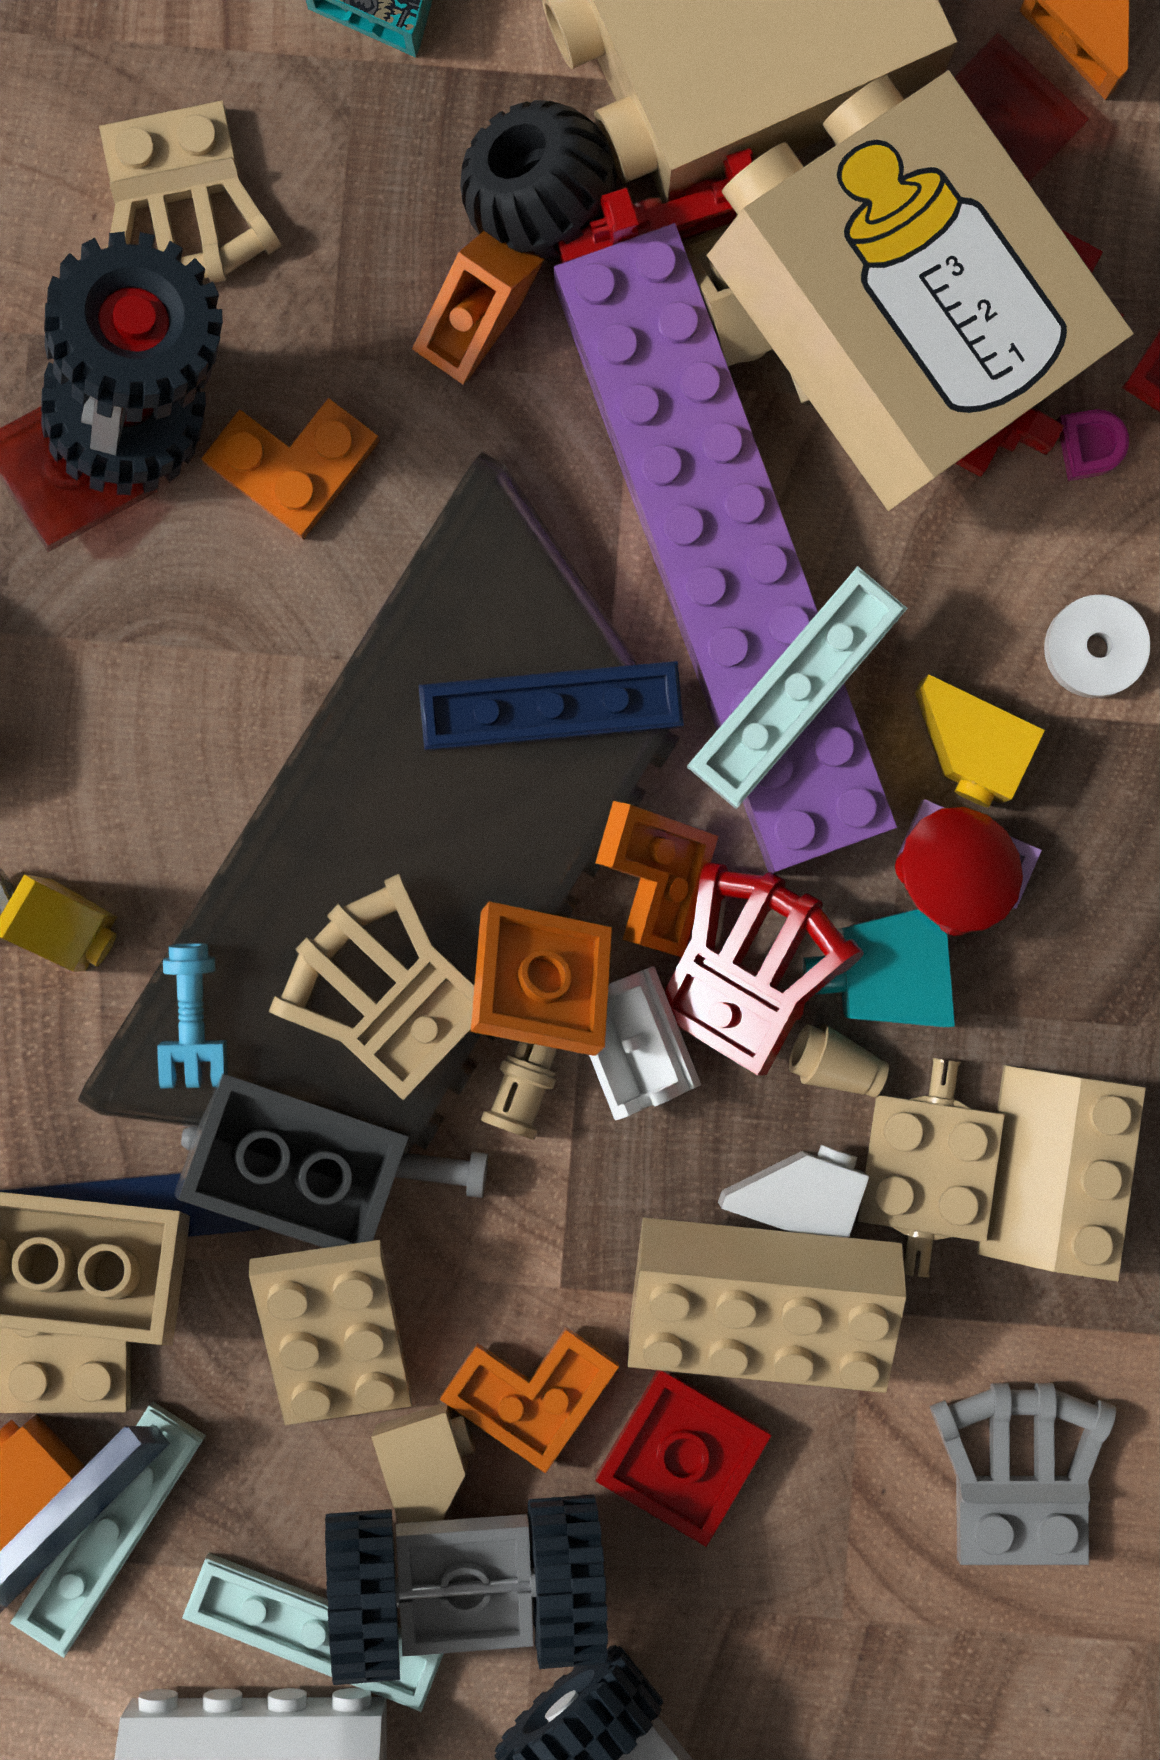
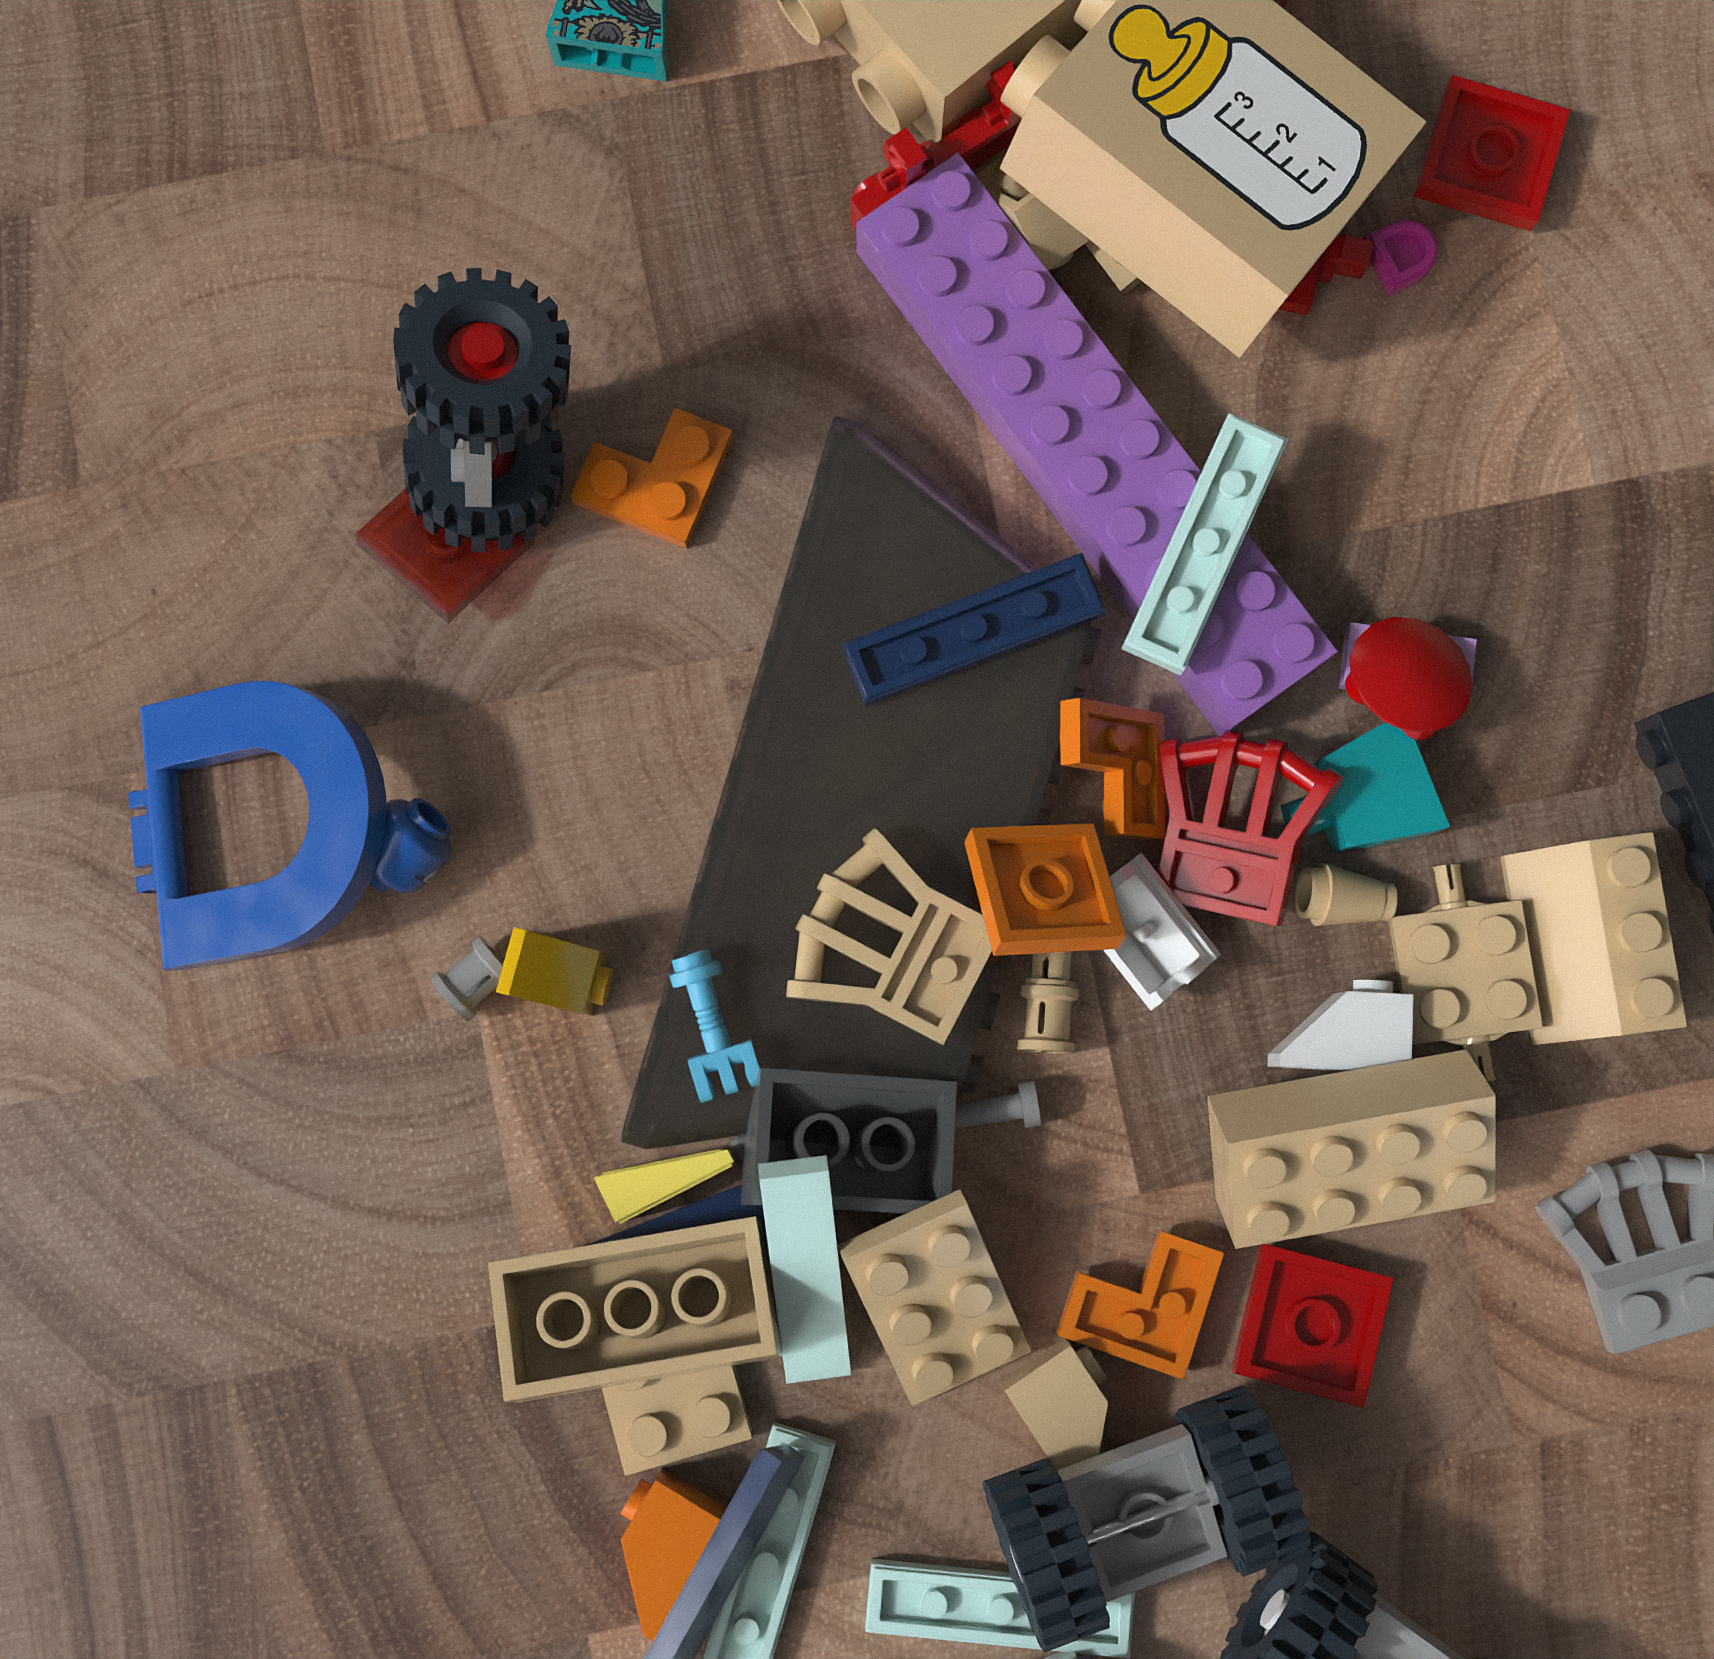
camera: 10 degrees left, 5 degrees down
tan plate [99,101,282,283] -> none
orange slope [412,231,544,385] -> none
black wheel [460,100,617,260] -> none
yellow slope [914,674,1045,808] -> none
white piece [1044,595,1150,698] -> none
none -> light yellow slope [594,1148,737,1224]
none -> light aqua tile [758,1155,851,1384]

